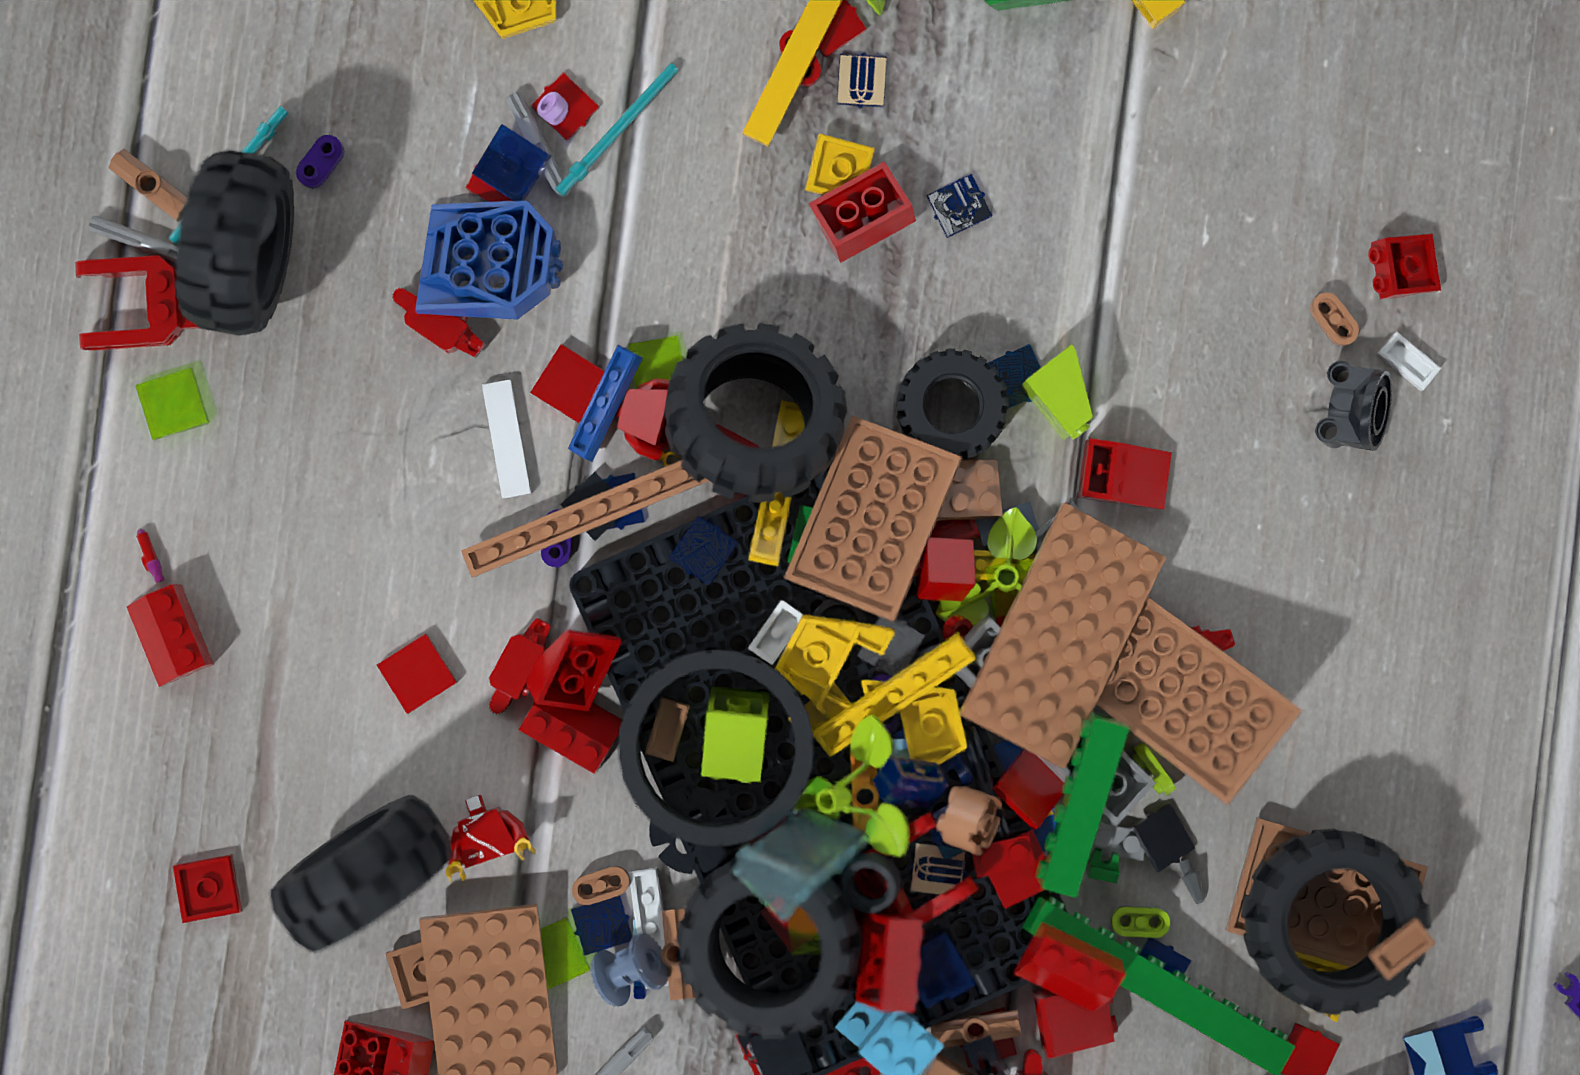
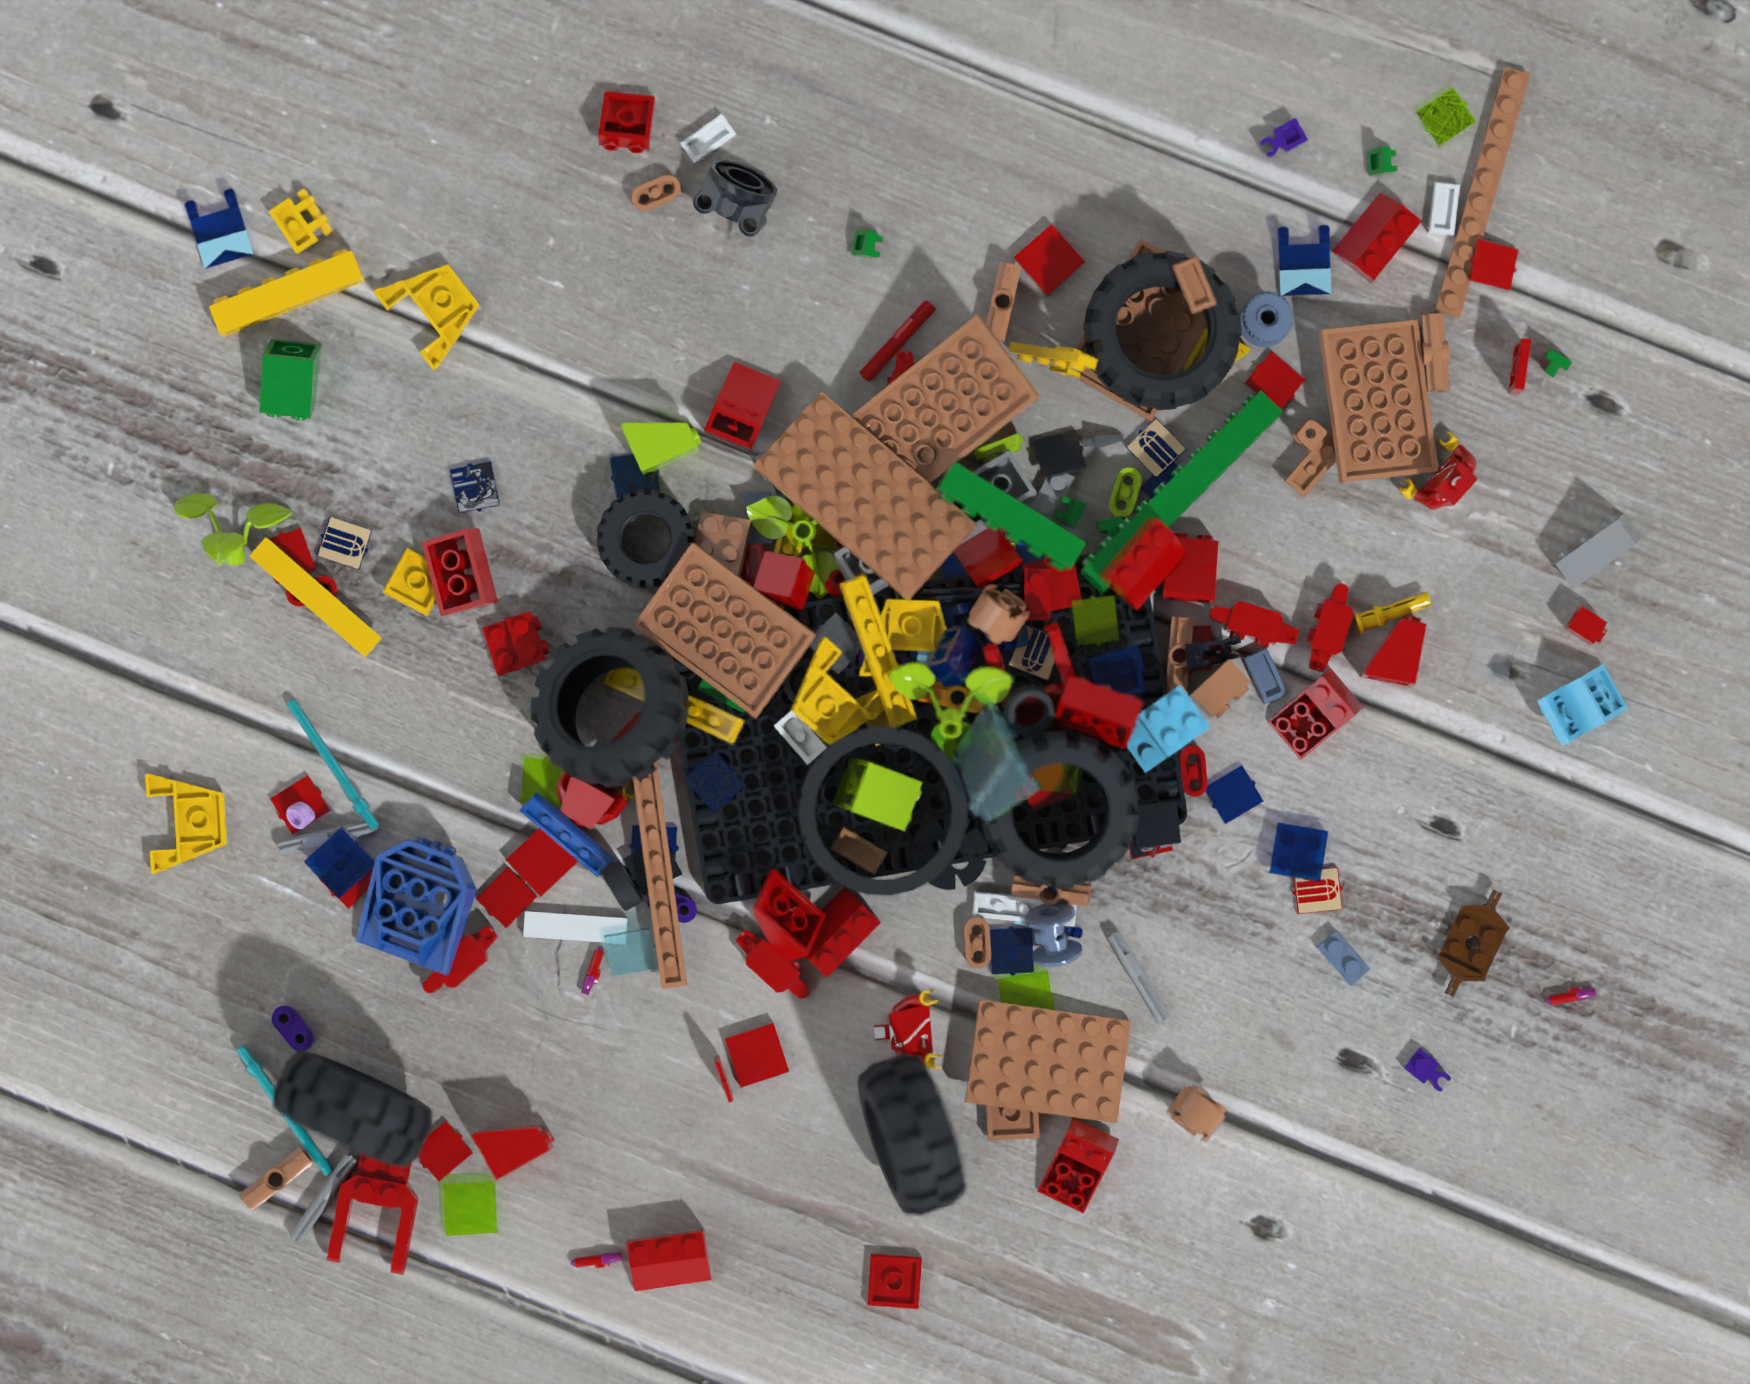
camera: 75 degrees left, 0 degrees up
none -> yellow wing [373,264,480,371]
none -> red piece [418,1120,473,1182]
none -> red slope [471,1125,555,1181]
none -> red piece [476,867,538,929]
none -> red plate [482,611,550,677]
none -> piece [581,946,604,995]
none -> black tyre [601,860,643,911]
none -> clear light blue piece [604,928,656,976]
none -> red piece [714,1055,734,1103]
none -> green tile [851,229,883,257]
none -> red axle [859,300,936,382]
none -> nougat piece [986,262,1021,342]
none -> yellow plate [1008,342,1098,379]
none -> red tile [1013,224,1085,296]
none -> clear neon green piece [1072,595,1119,646]
none -> green tile [1096,516,1123,537]
none -> piece [1126,418,1187,479]
none -> sand blue hose [1241,292,1294,348]

